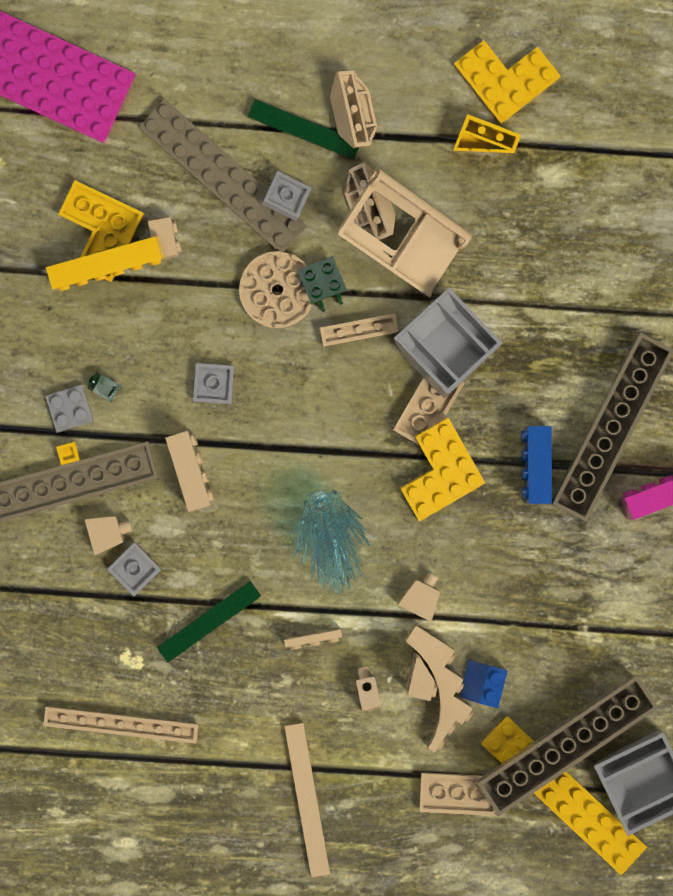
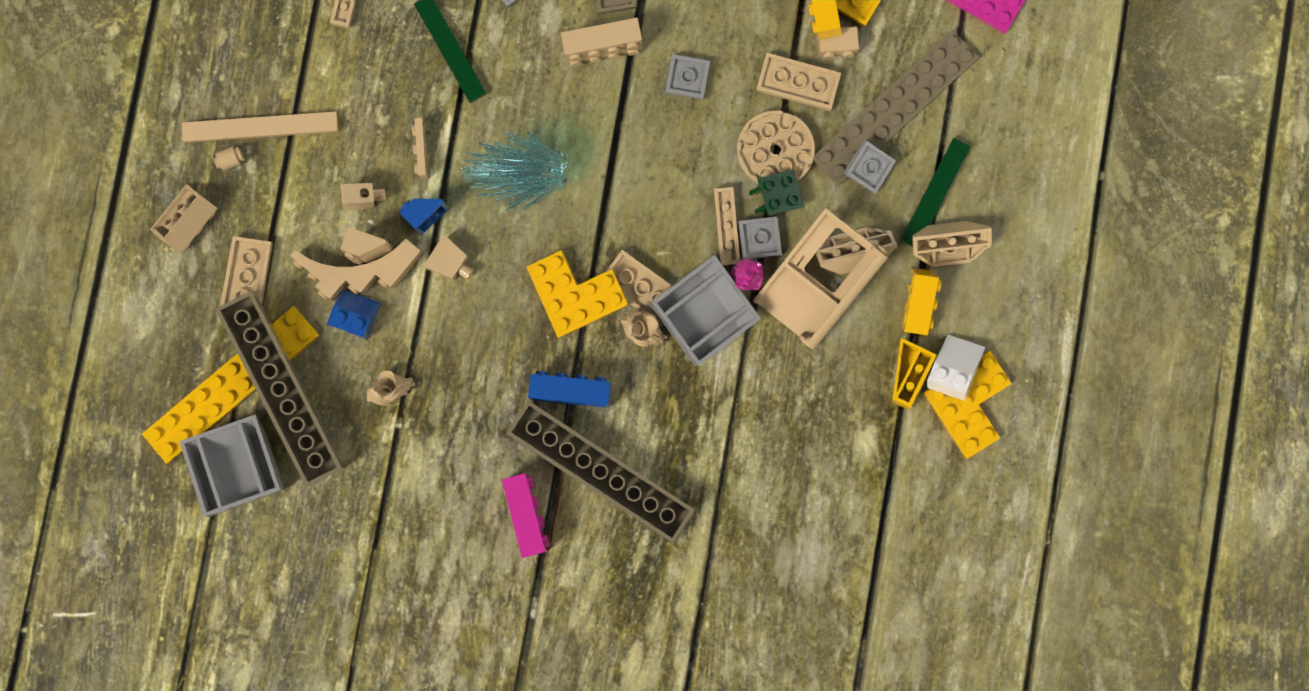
camera: 100 degrees right, 5 degrees down
none -> tan slope [150,184,218,254]
none -> tan brick [213,146,245,171]
none -> tan hair [366,370,415,406]
none -> blue slope [399,199,449,236]
none -> tan hair [621,311,667,347]
none -> dark pink hair [730,258,764,290]
none -> light grey plate [738,217,782,260]
none -> tan plate [756,53,841,111]
none -> yellow wedge [902,267,941,335]
none -> white slope [927,335,985,401]

